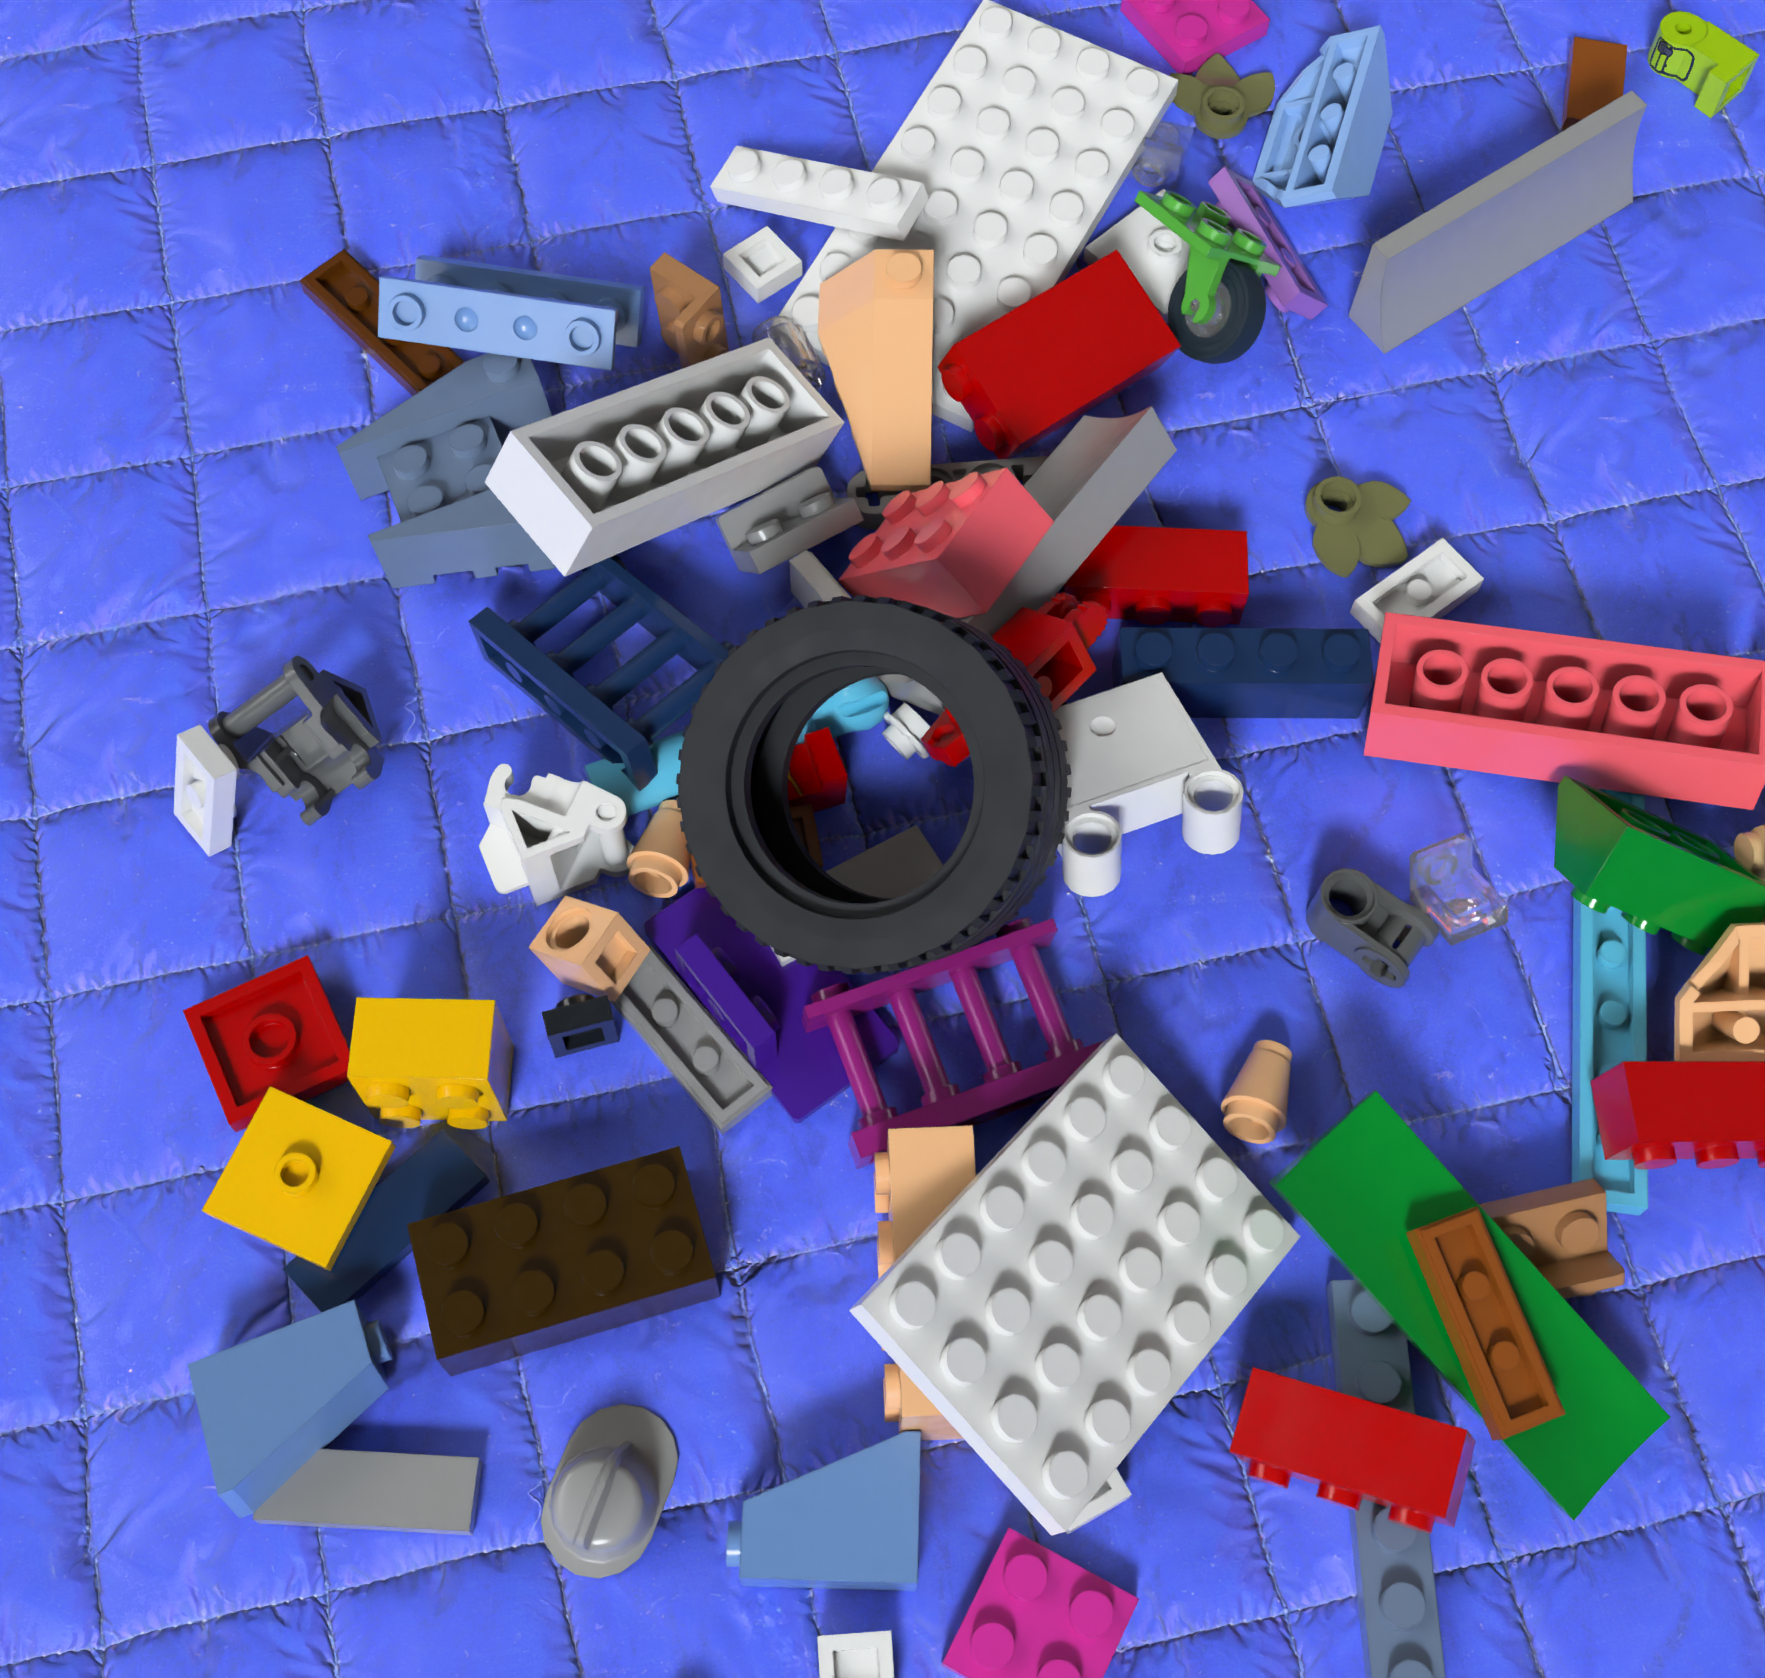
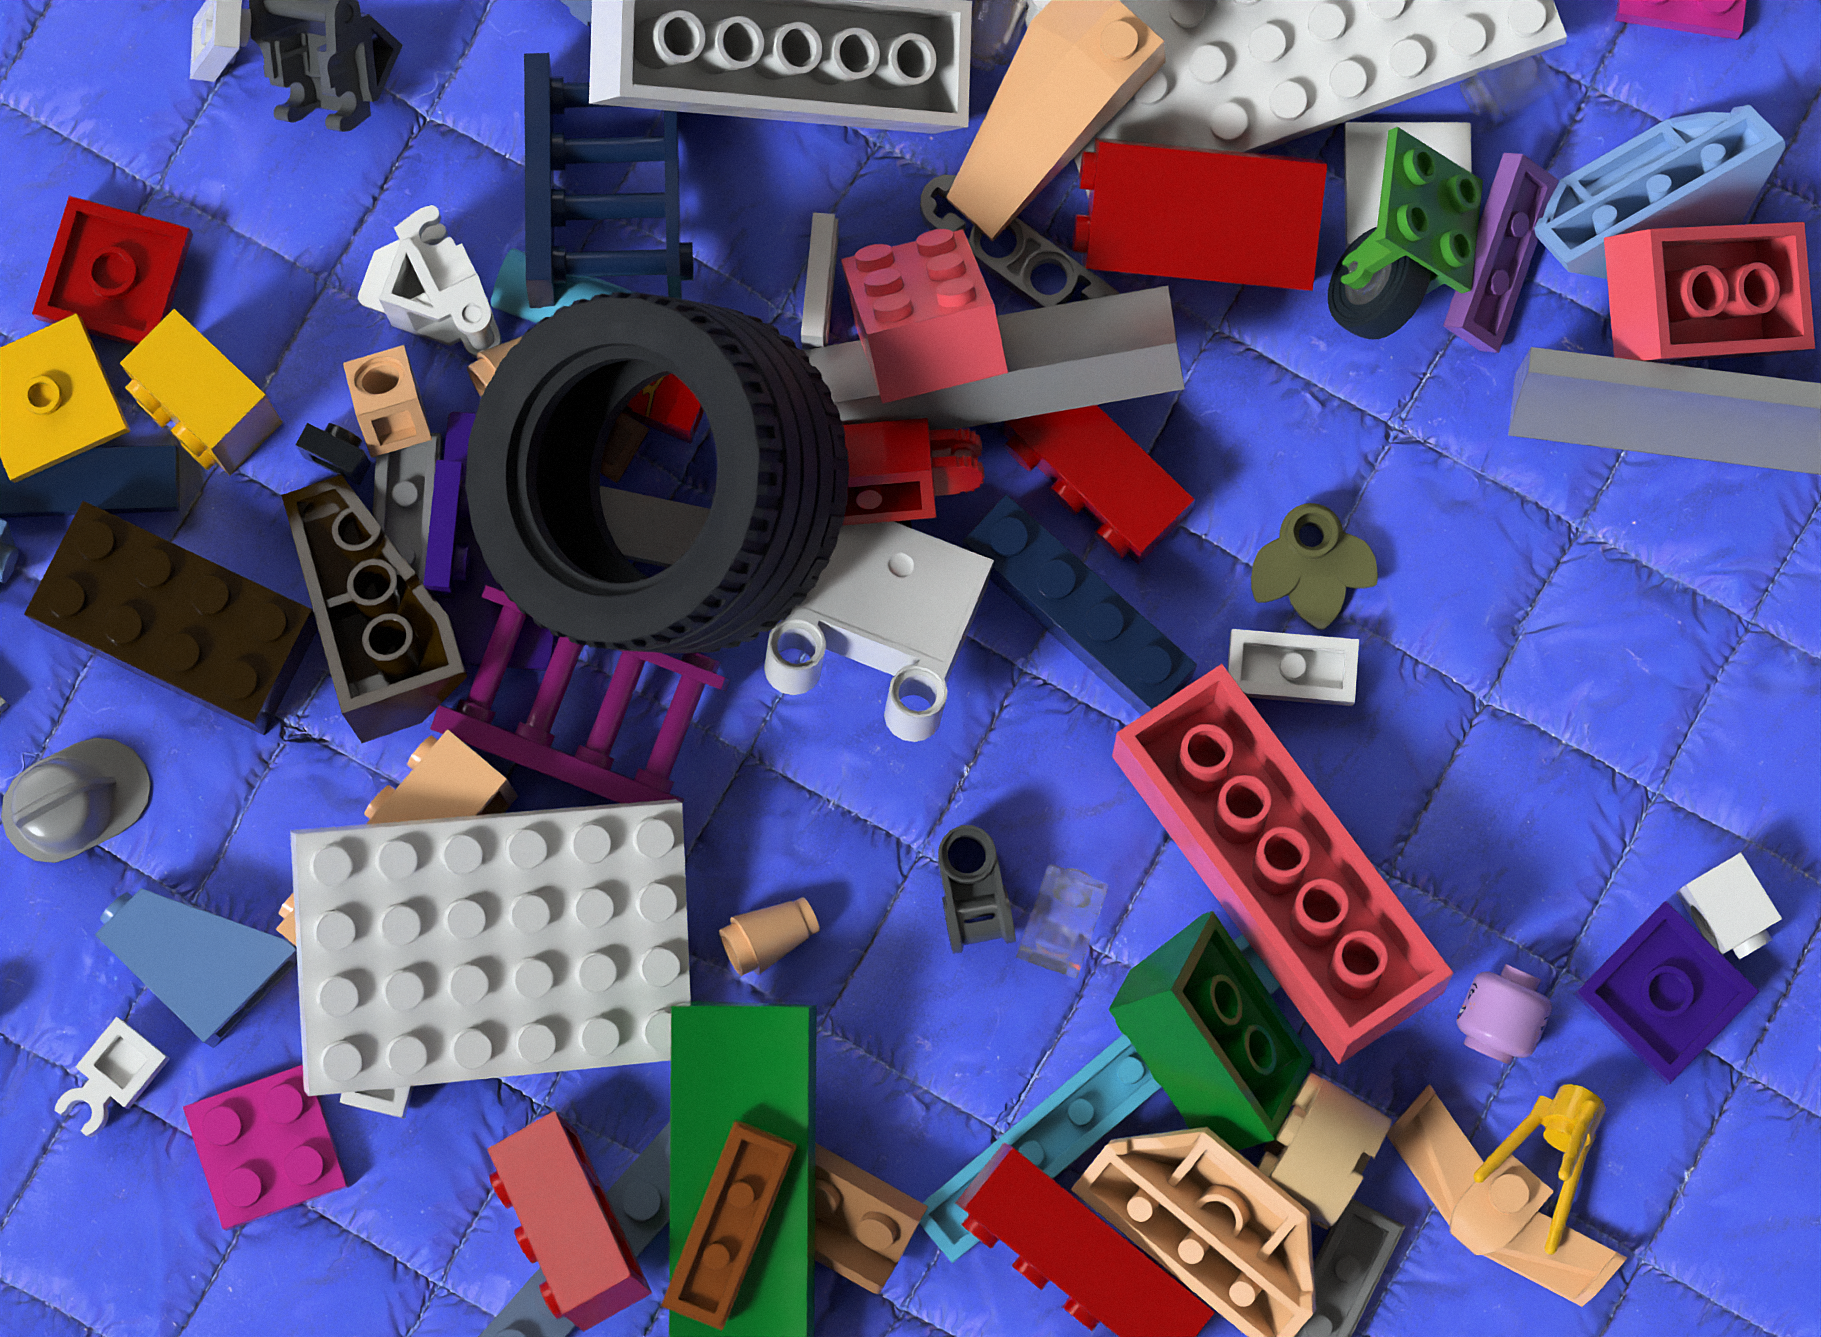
camera: 45 degrees right, 15 degrees up
light grey bracket [716,467,864,574] -> none
olive plate [1169,53,1275,139] -> none
none -> dark brown wedge [282,475,467,743]
none -> coral brick [1604,222,1815,363]

